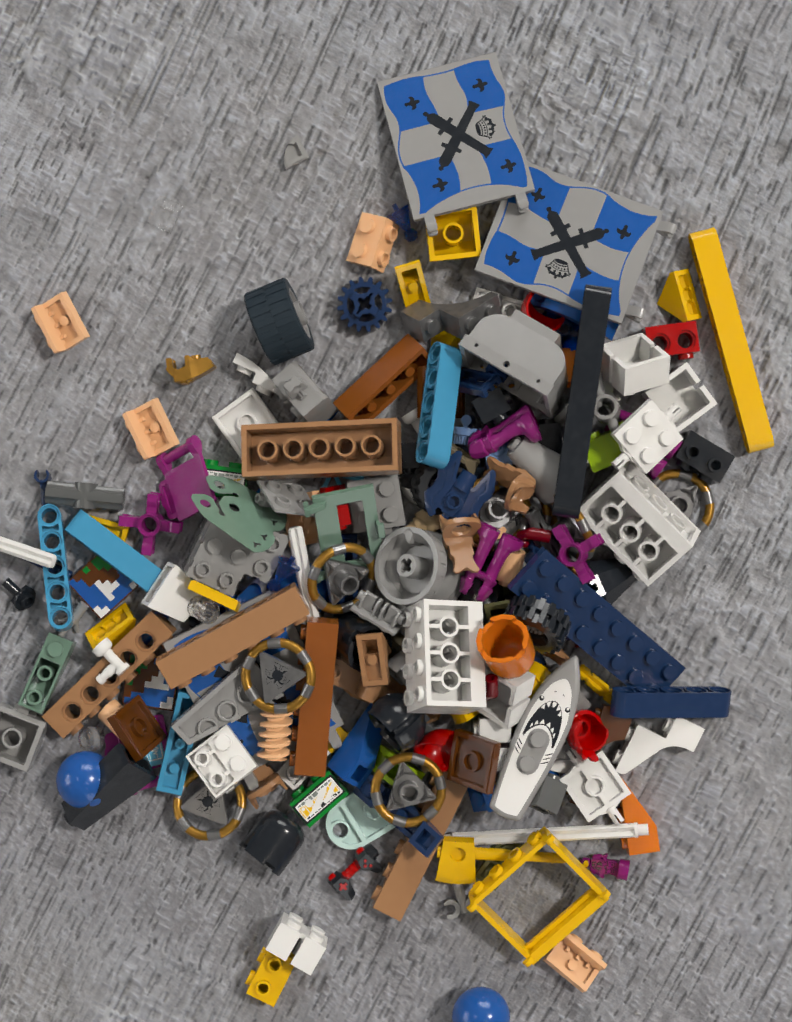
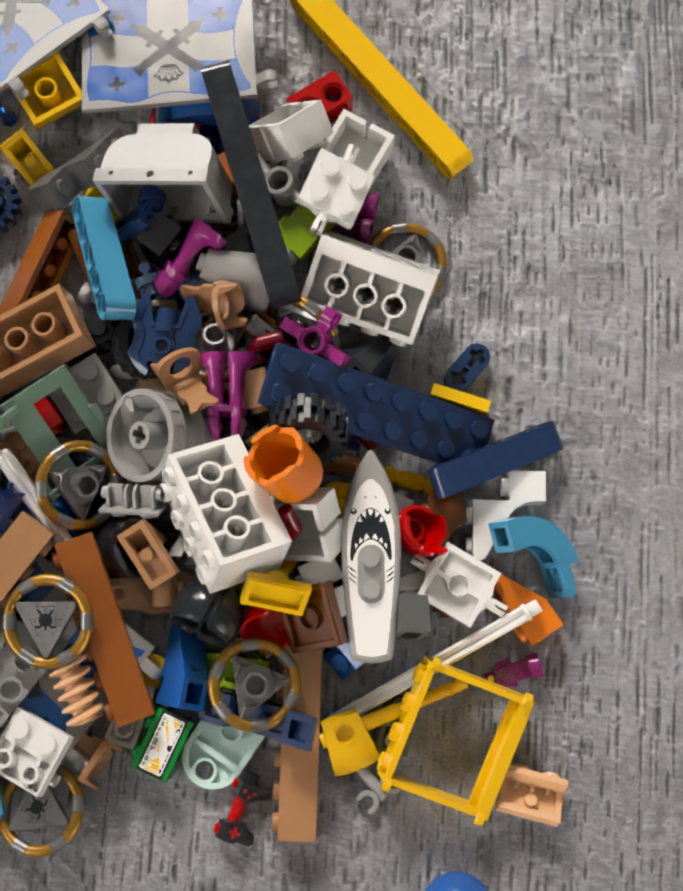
camera: 30 degrees left, 10 degrees down
black cylinder [239,810,305,876] -> none
yellow slope [657,269,702,322] -> none
black brick [672,430,735,485] -> none
none -> yellow tile [240,569,312,616]
none -> yellow tile [429,383,491,416]
none -> dark blue beam [444,343,490,392]
none -> dark azure arch [488,516,578,598]

